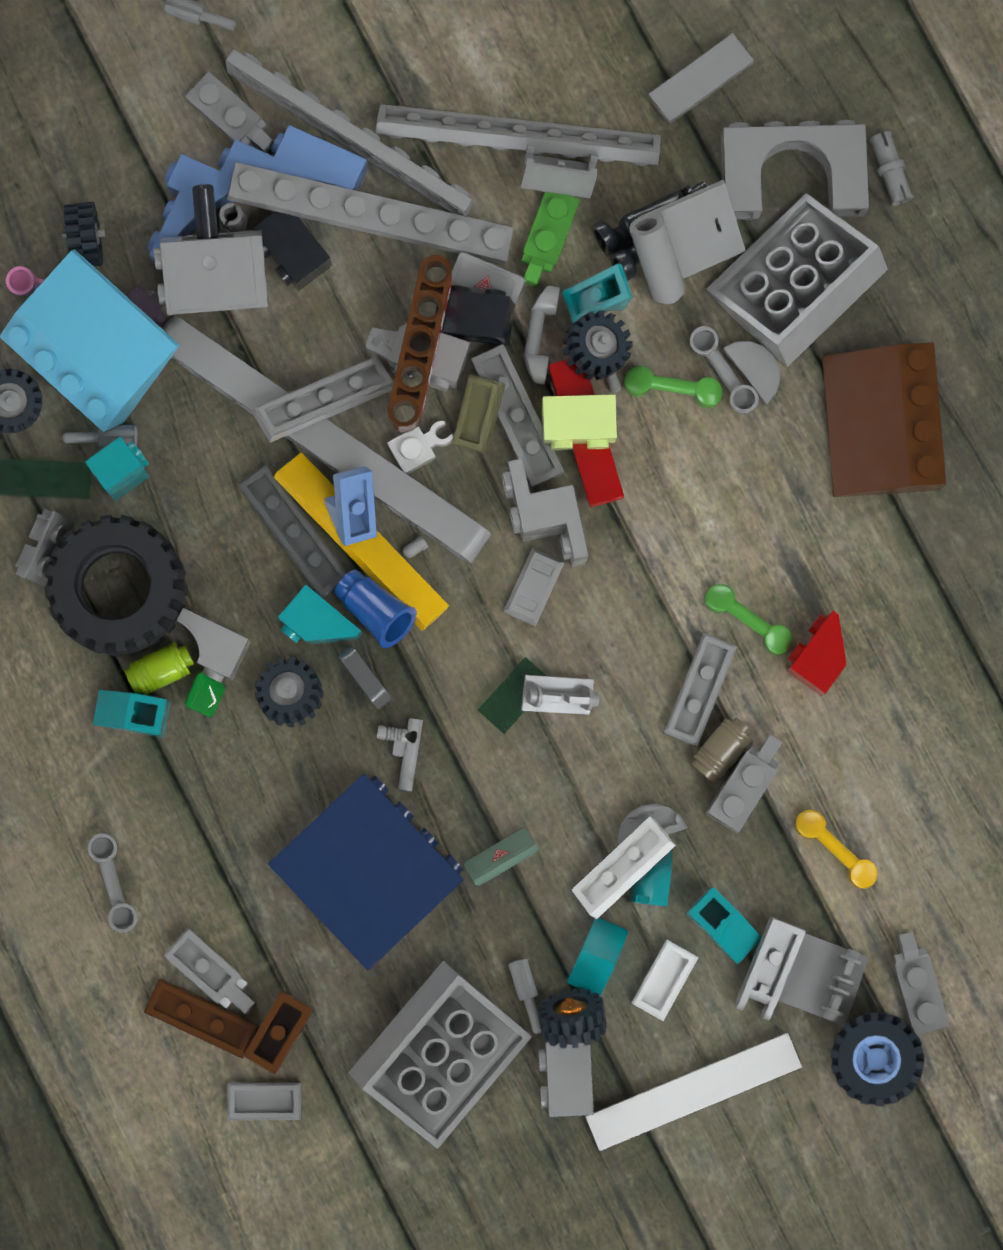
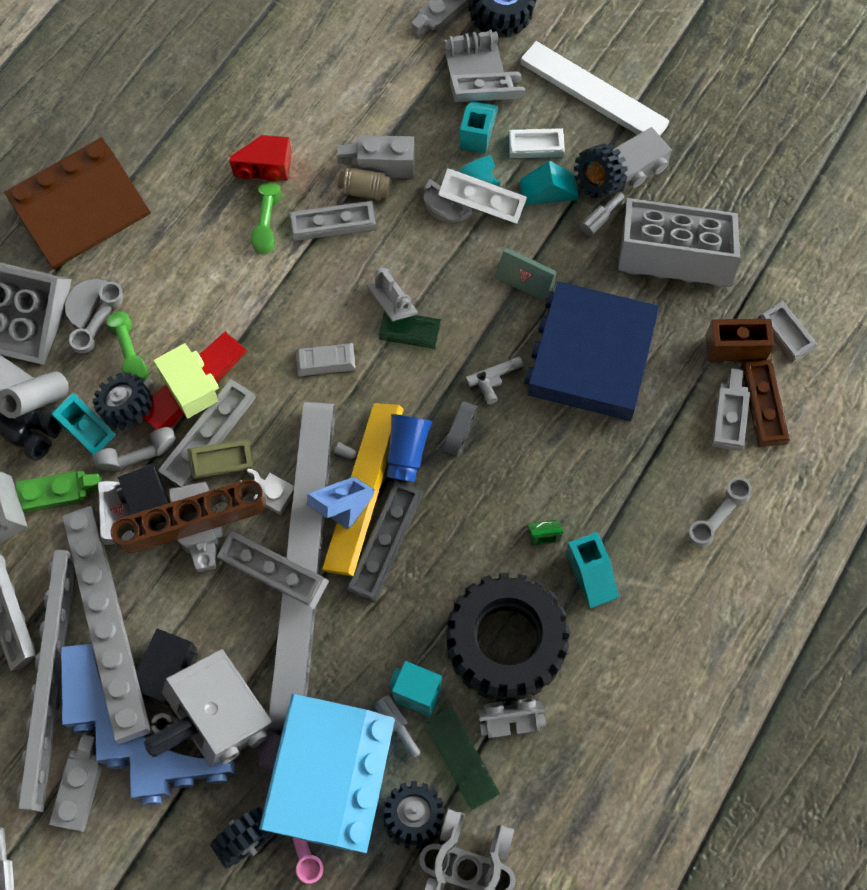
camera: 115 degrees left, 15 degrees down
lime head [124,642,194,695] -> none
light grey arch [177,608,251,683] -> none
black wheel [254,657,323,727] -> none
teal slope [278,585,363,644] -> none
light grey bracket [502,459,588,568] -> none
yellow bar [794,810,878,889] -> none

